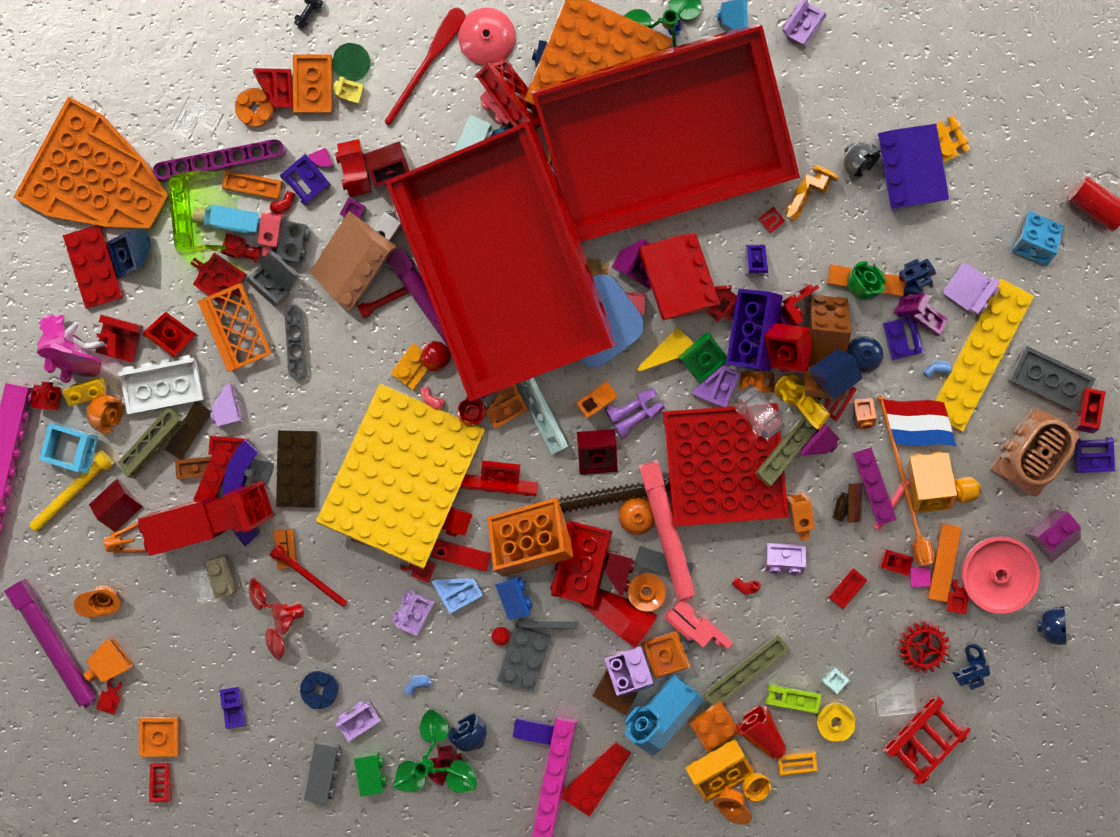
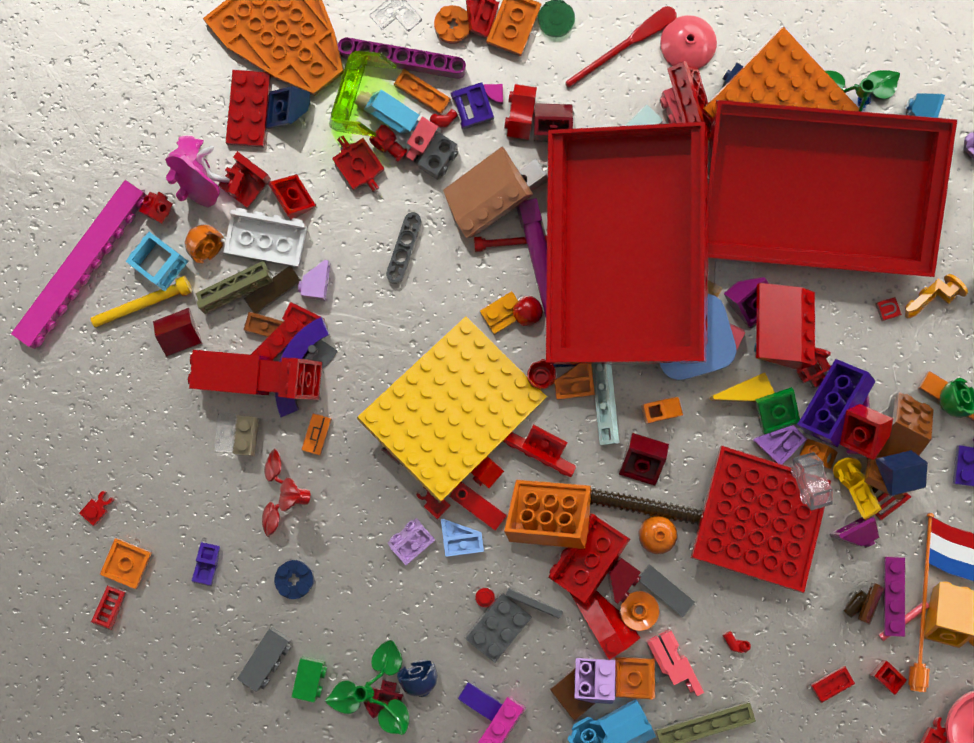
camera: 25 degrees right, 5 degrees down
magenta brick [4,579,96,708] -> none
yellow bracket [62,377,107,406] -> none
orange piece [74,585,121,617] -> none
orange torso [83,637,134,683] -> none
orange plant [104,522,148,554] -> none
orange fence [197,283,272,372] -> none
dark grey bracket [246,250,298,307] -> none
red piece [269,543,347,607] -> none
dark brown plate [276,430,317,508] -> none
light yellow bracket [333,76,364,104] -> none
lavender bracket [335,701,381,742] -> none
magenta plate [340,197,366,219] -> none
medium blue arm [403,675,431,696] -> none
coral arm [420,387,445,410] -> none
blue slope [495,575,533,620] -> none
medium lavender piece [604,389,665,440] -> none
coral brick [638,460,695,601] -> none
dark purple slope [746,245,768,275] -> none
olive plate [754,415,817,487] -> none
lavender bracket [765,543,806,576] -> none
red bracket [781,284,819,326] -> none
orange torso [787,493,815,541] -> none
dark blue cylinder [847,336,883,374] -> none
orange bracket [853,398,877,429] -> none
dark pink tile [909,566,931,587] -> none
orange tile [927,523,961,602] -> none

